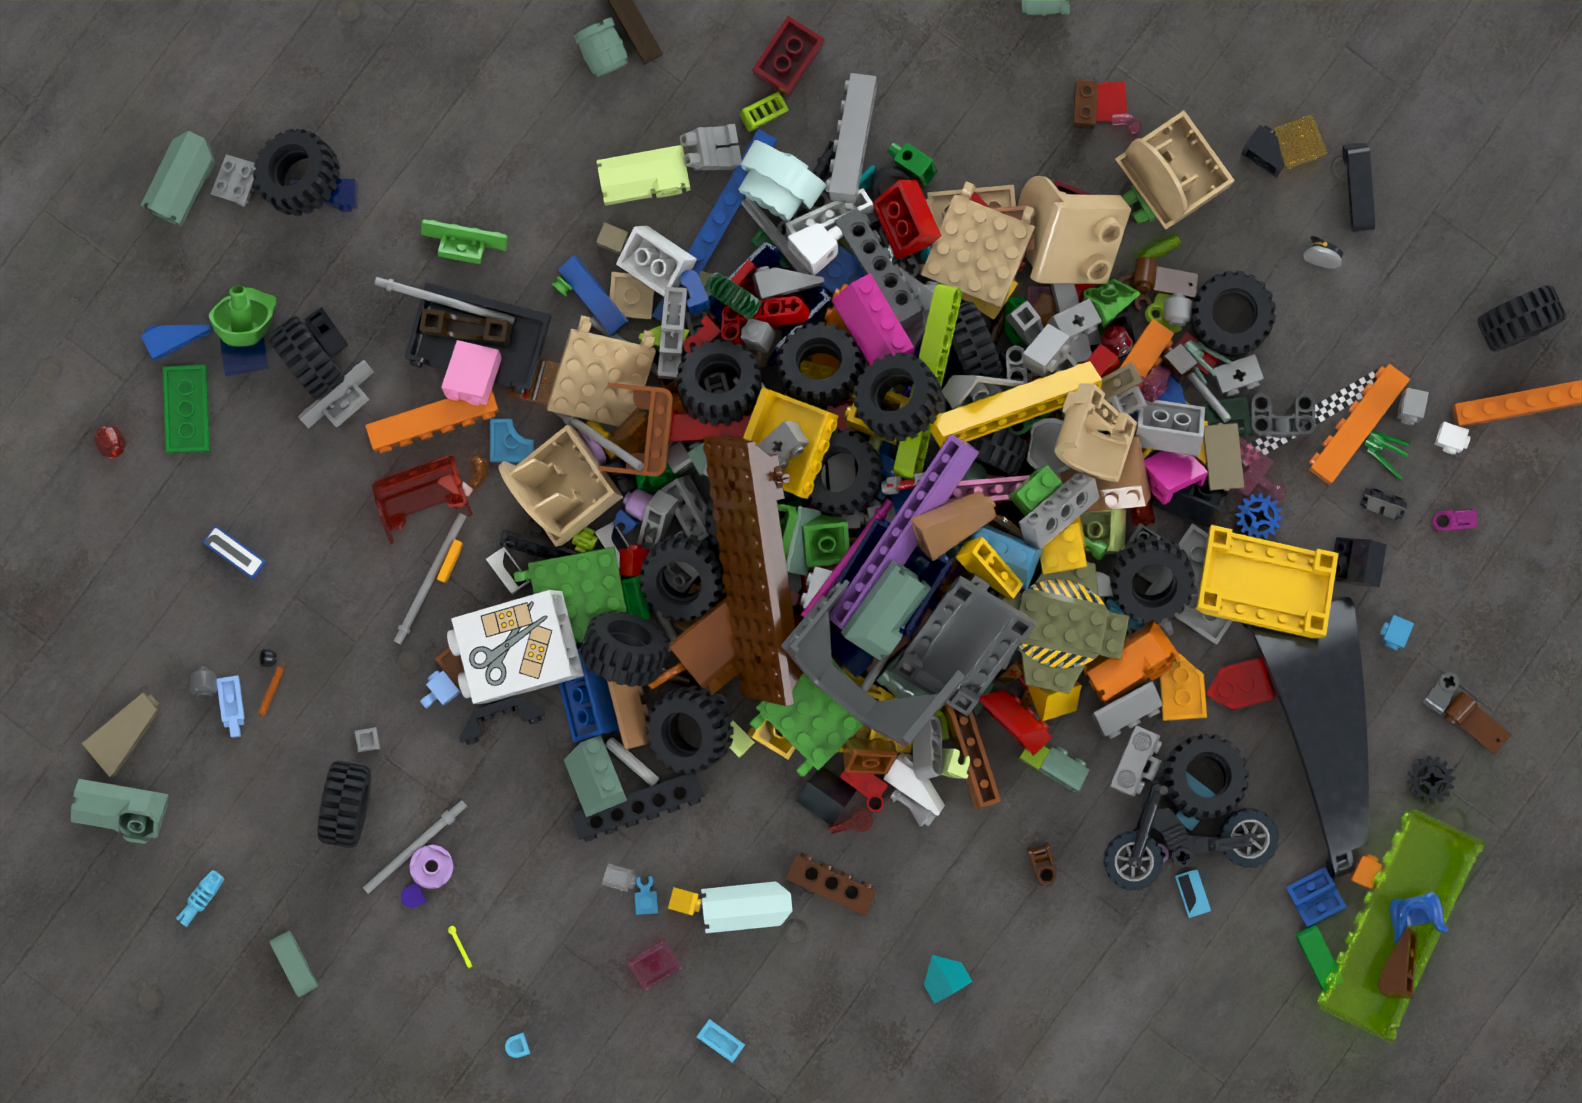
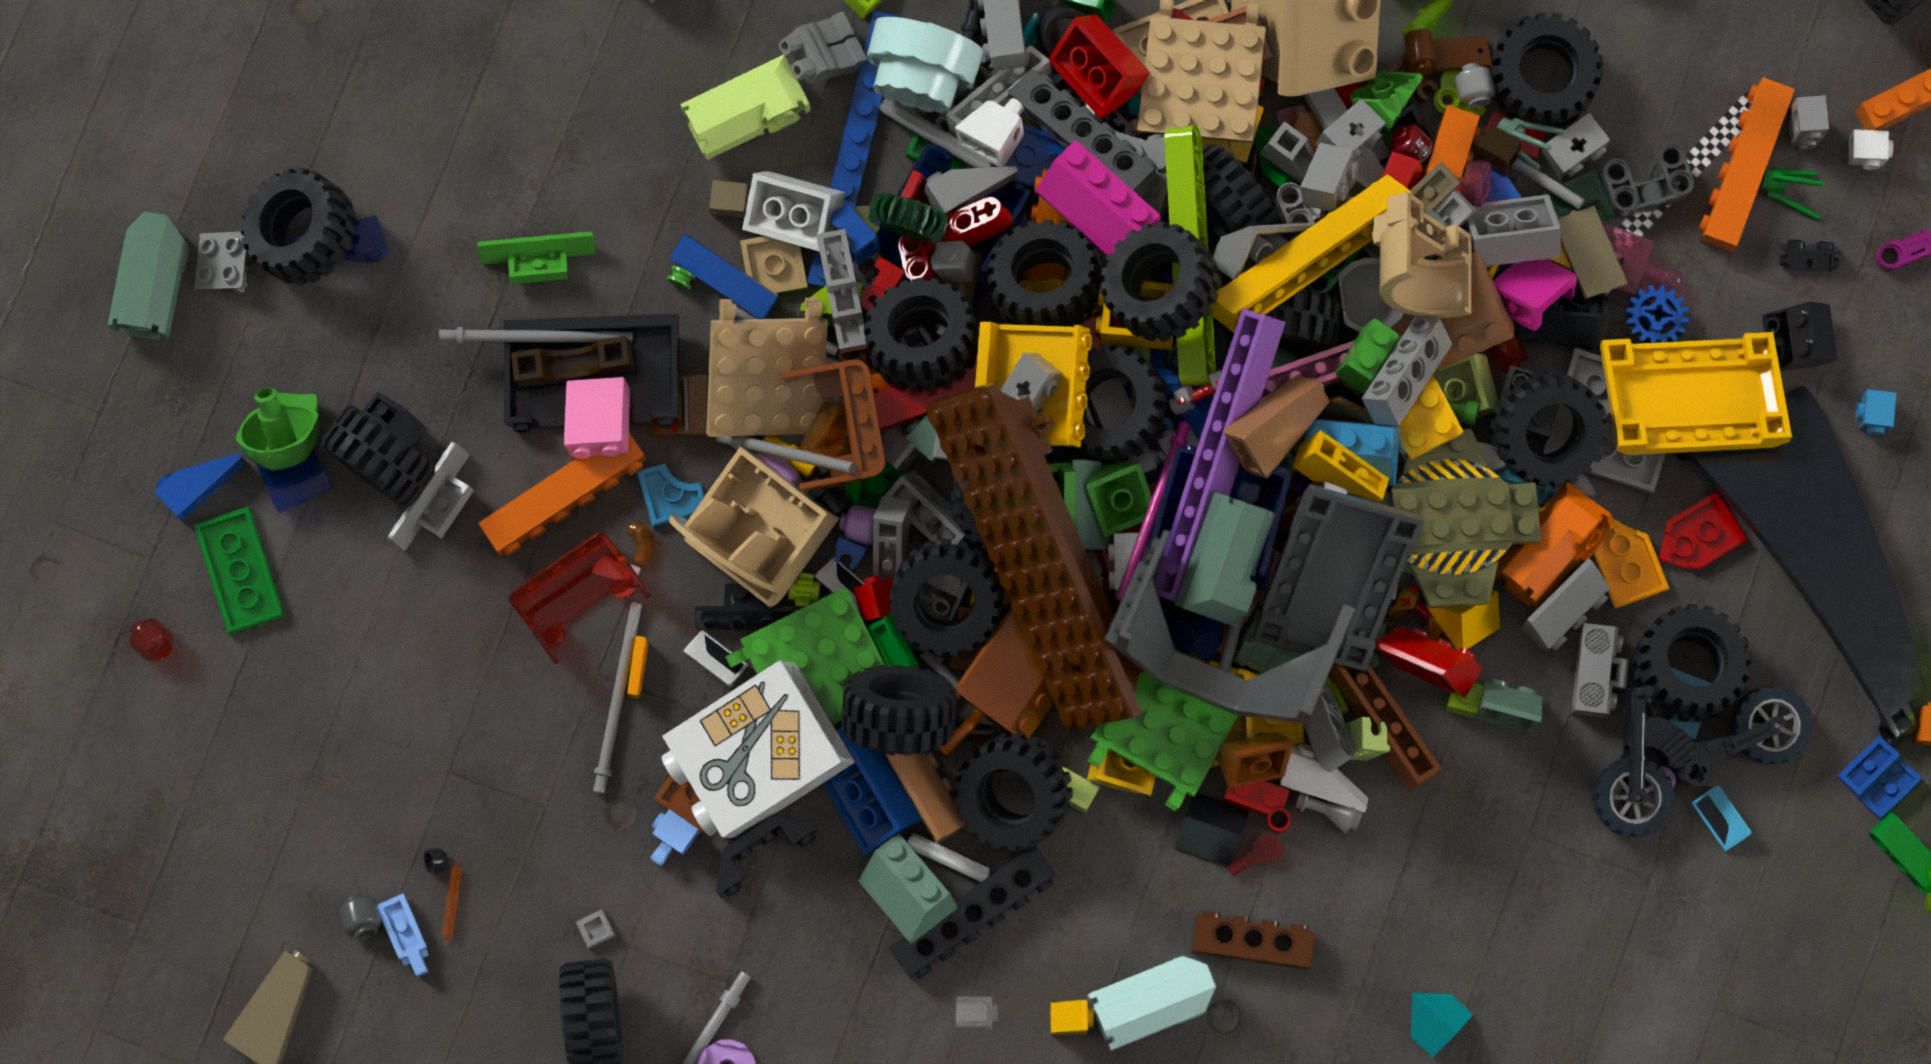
camera: 20 degrees left, 5 degrees down
slope [203,525,268,580] -> none
dark azure plate [635,876,658,915] -> none
reddish brown piece [1027,842,1057,886] -> none

